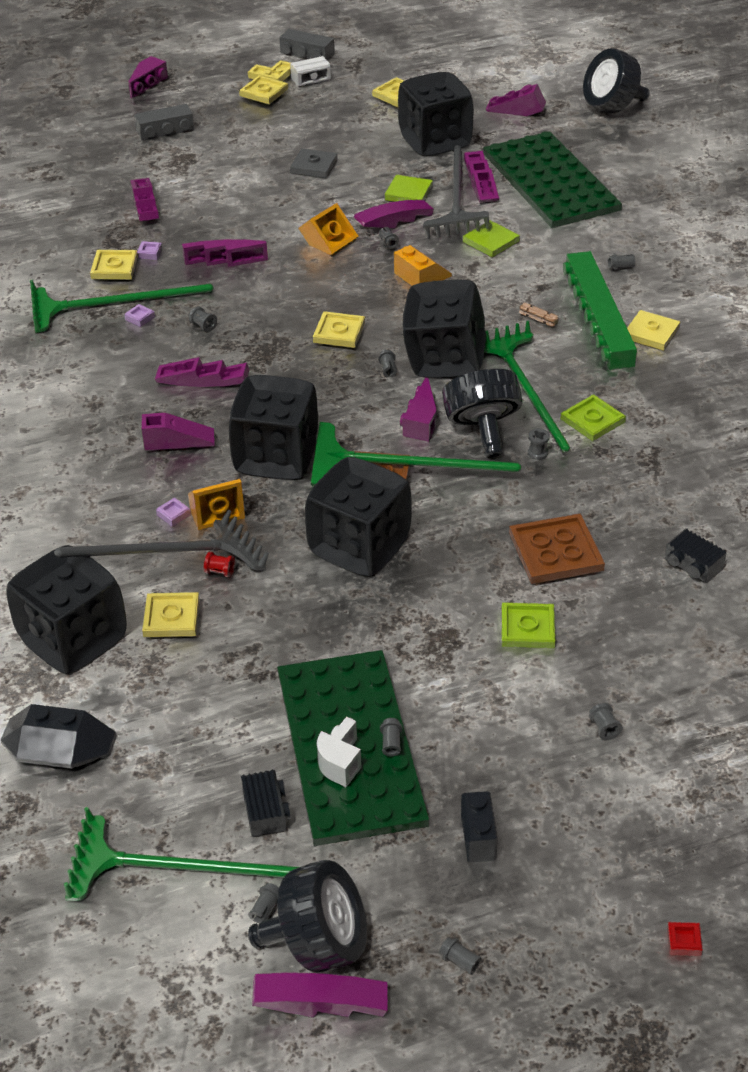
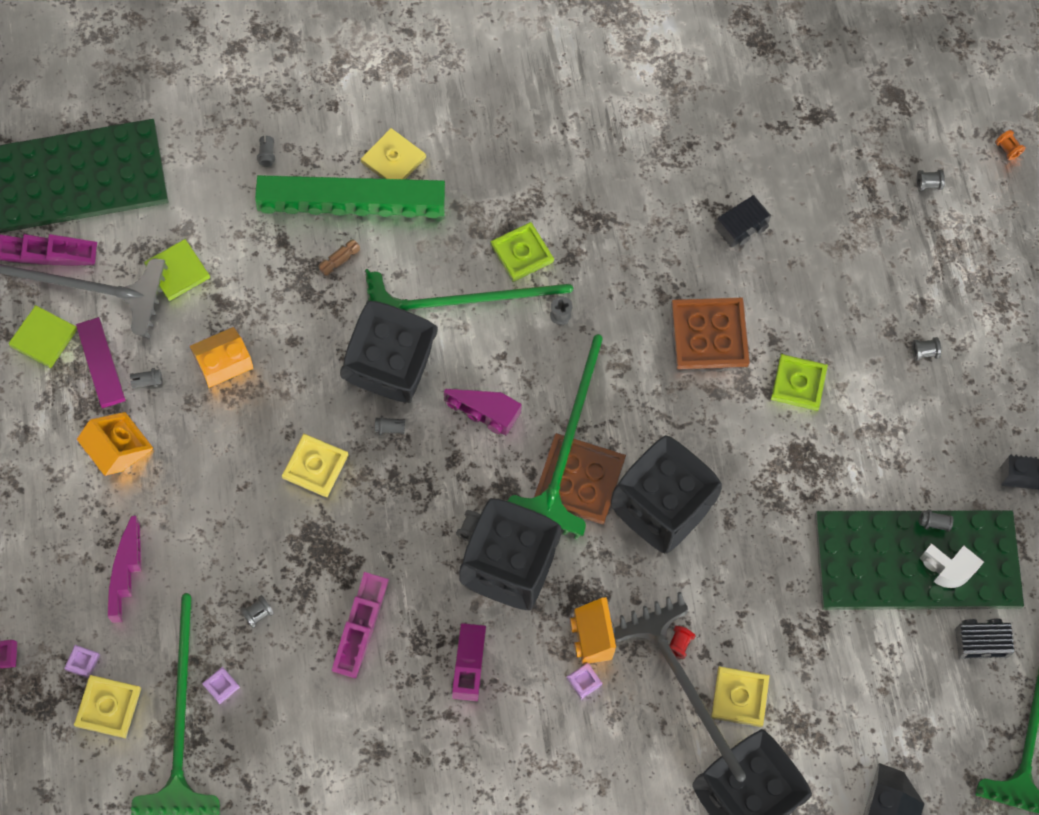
camera: 85 degrees left, 25 degrees up
black wheel [442,369,523,458] -> none

